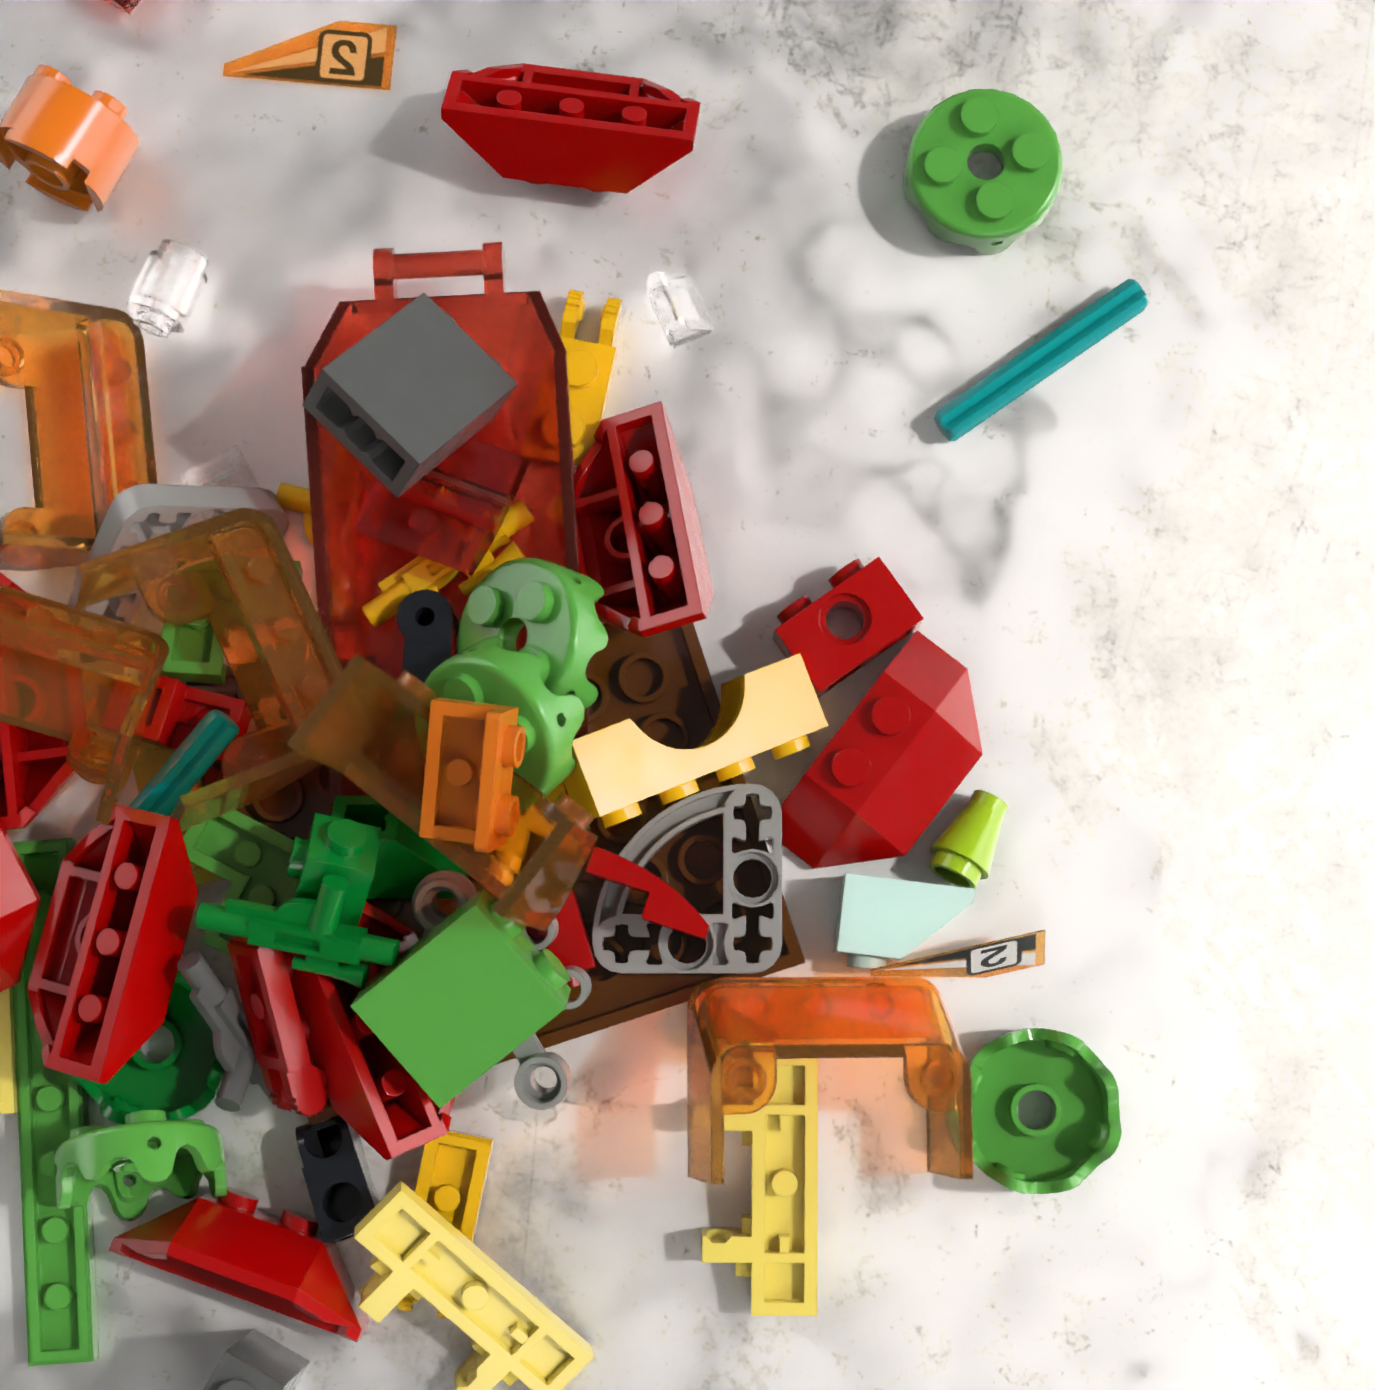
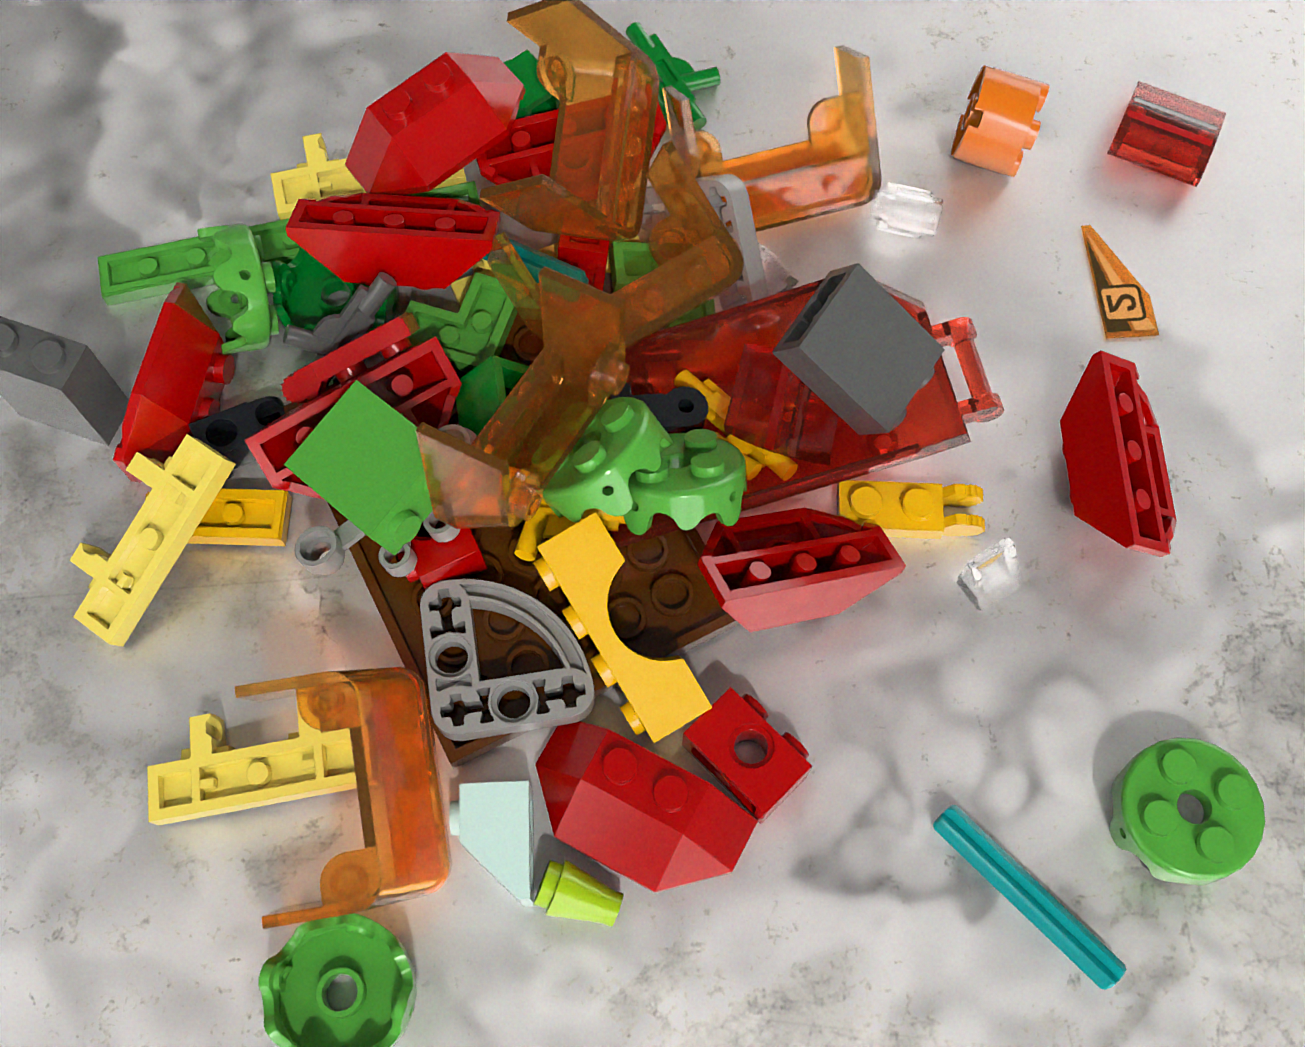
camera: 80 degrees right, 15 degrees down
green piece [196,874,400,990] -> none
green brick [286,813,381,926] -> none
orange bracket [419,697,526,853] -> none
red slope [586,846,709,940] -> none
sticker [870,930,1046,978] -> none

